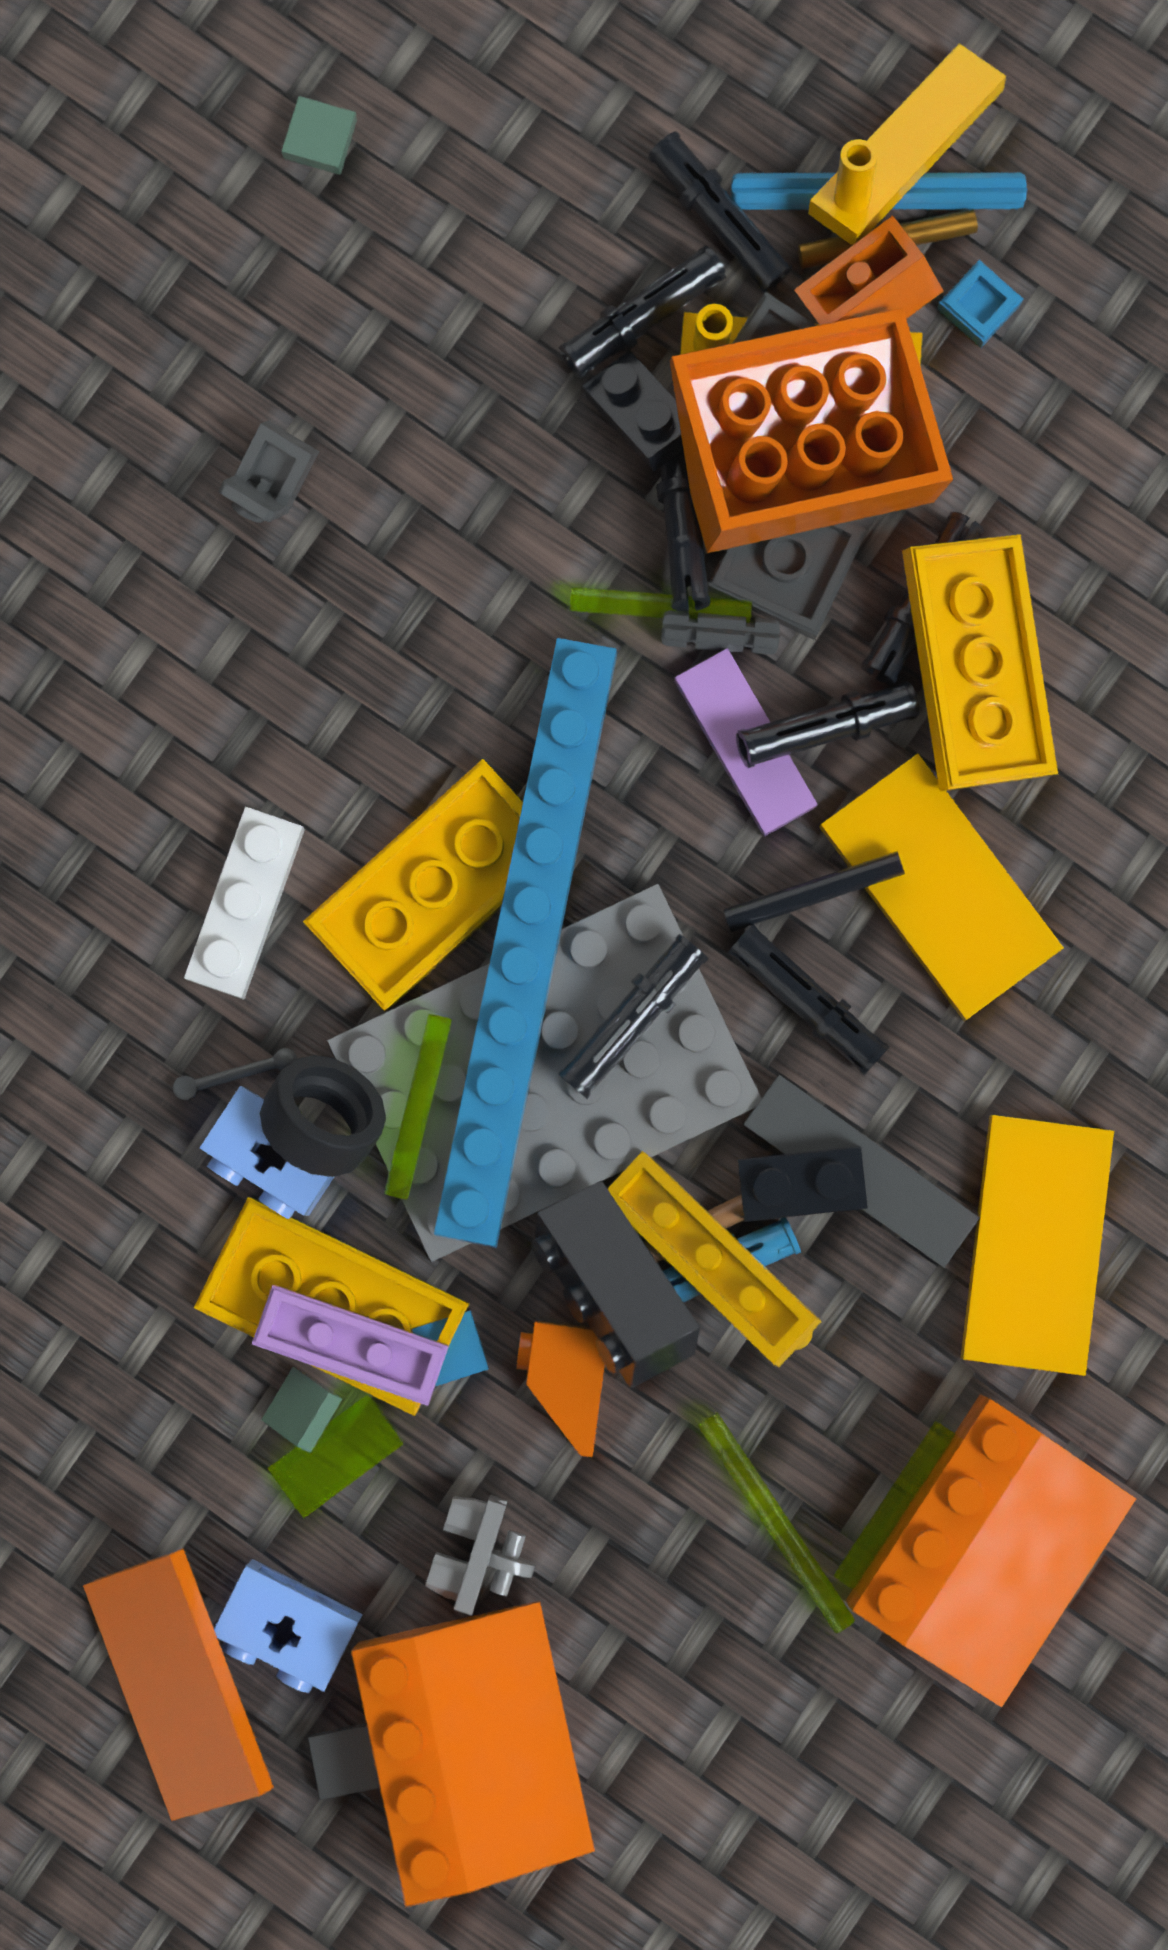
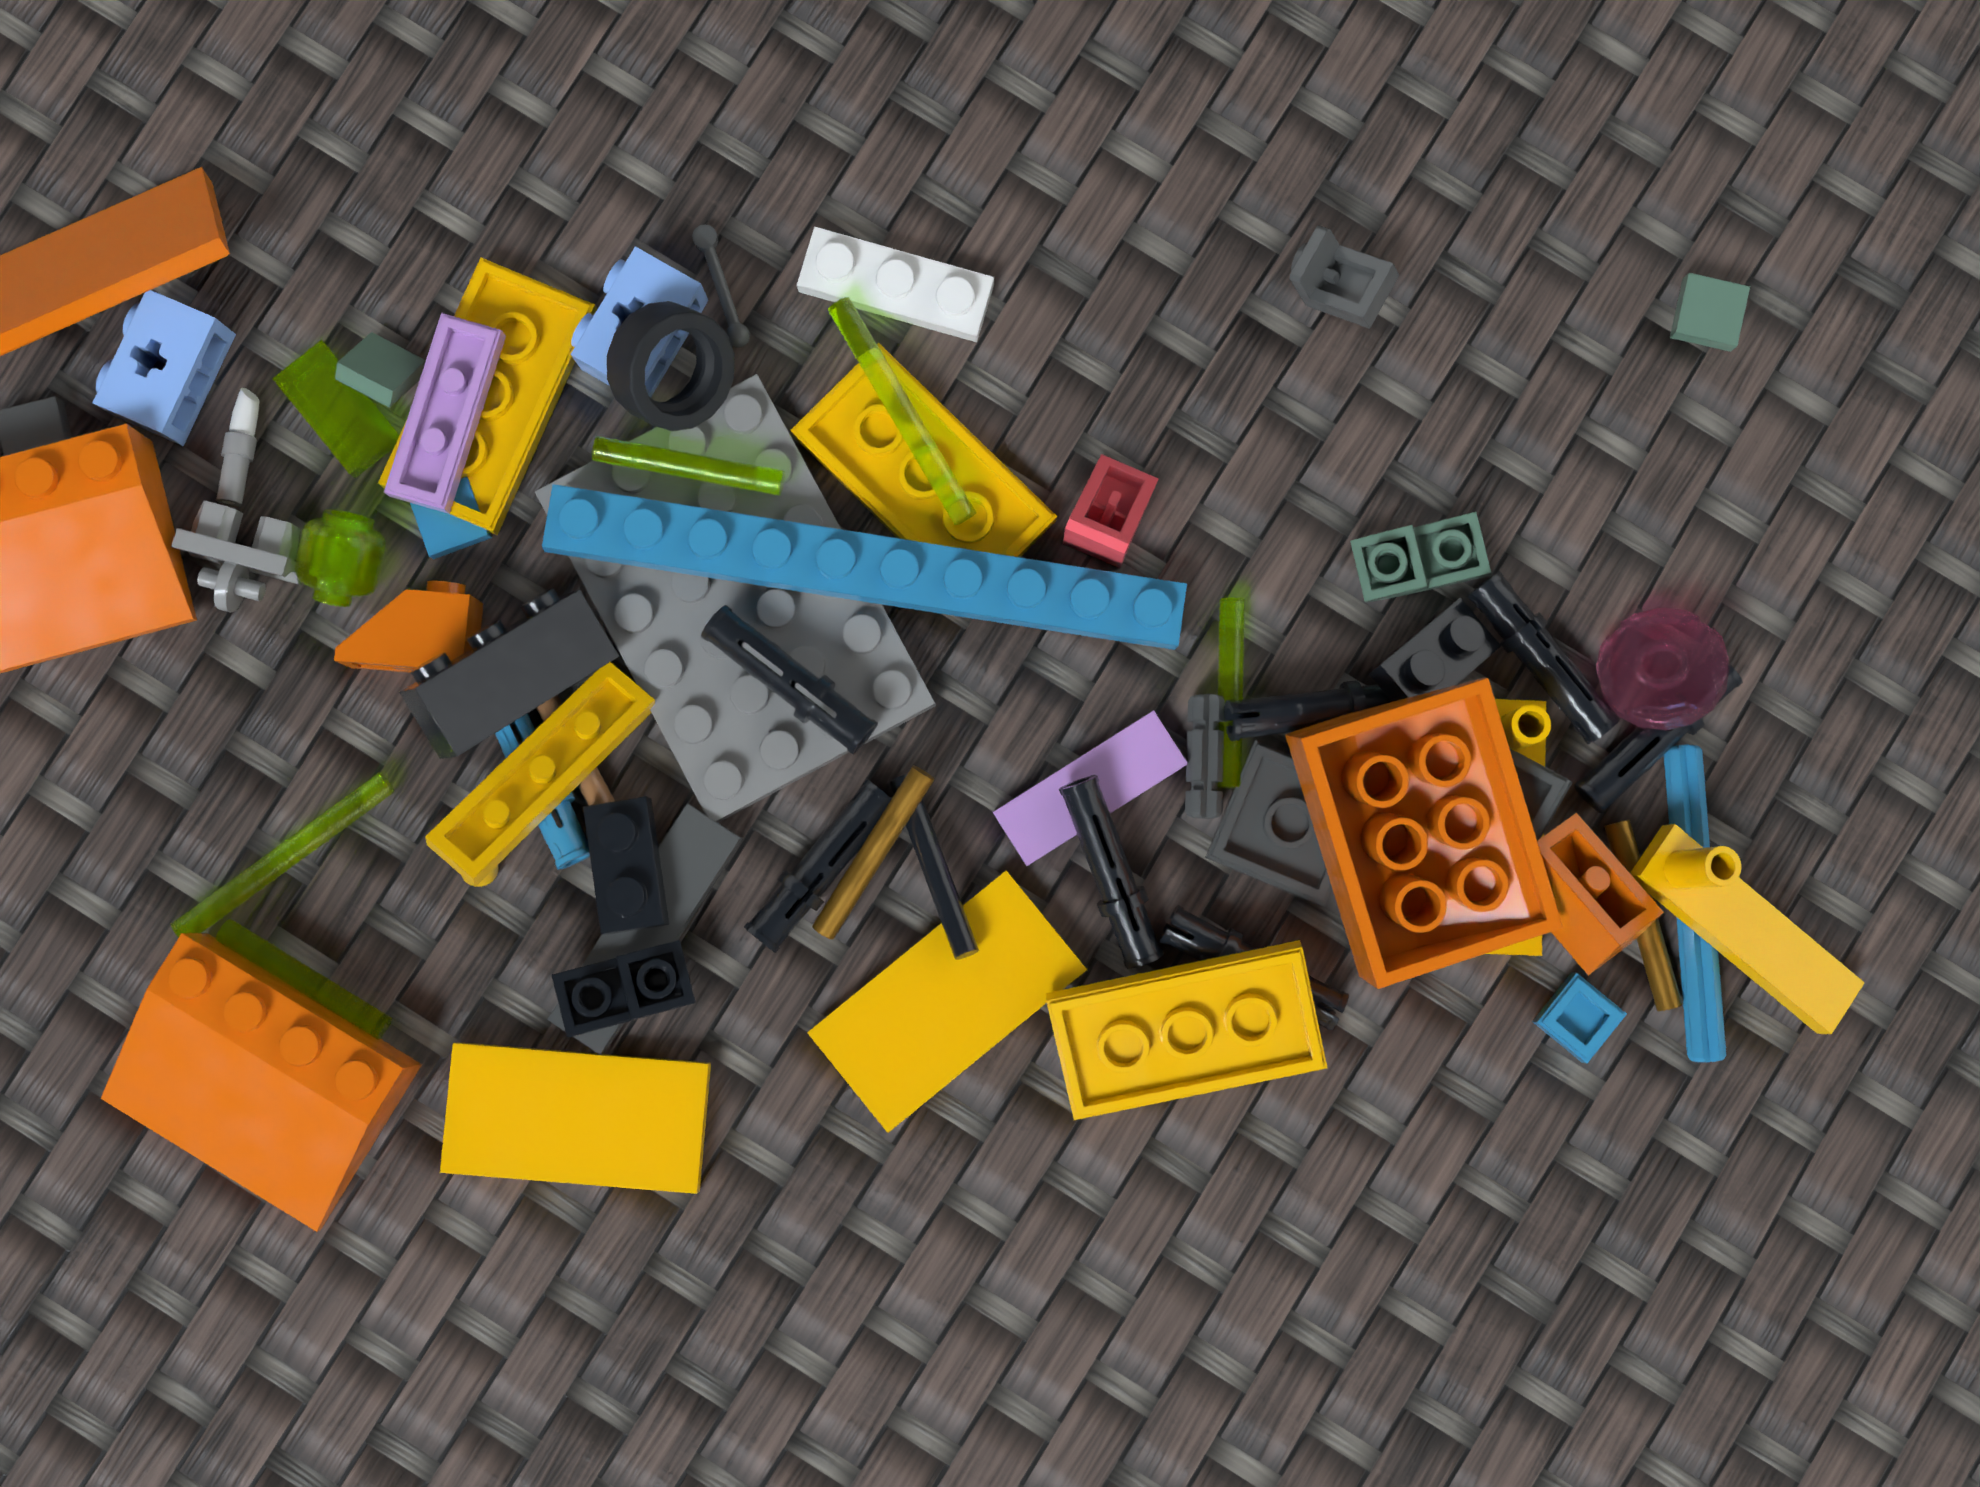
camera: 90 degrees right, 0 degrees up
none -> light grey piece [216,387,259,506]
none -> clear neon green head [295,509,386,607]
none -> black slope [551,940,696,1038]
none -> pearl gold bar [812,765,934,940]
none -> clear neon green bar [828,297,977,526]
none -> coral slope [1063,454,1159,568]
none -> sand green slope [1350,512,1492,603]
none -> clear pink tile [1596,608,1730,730]

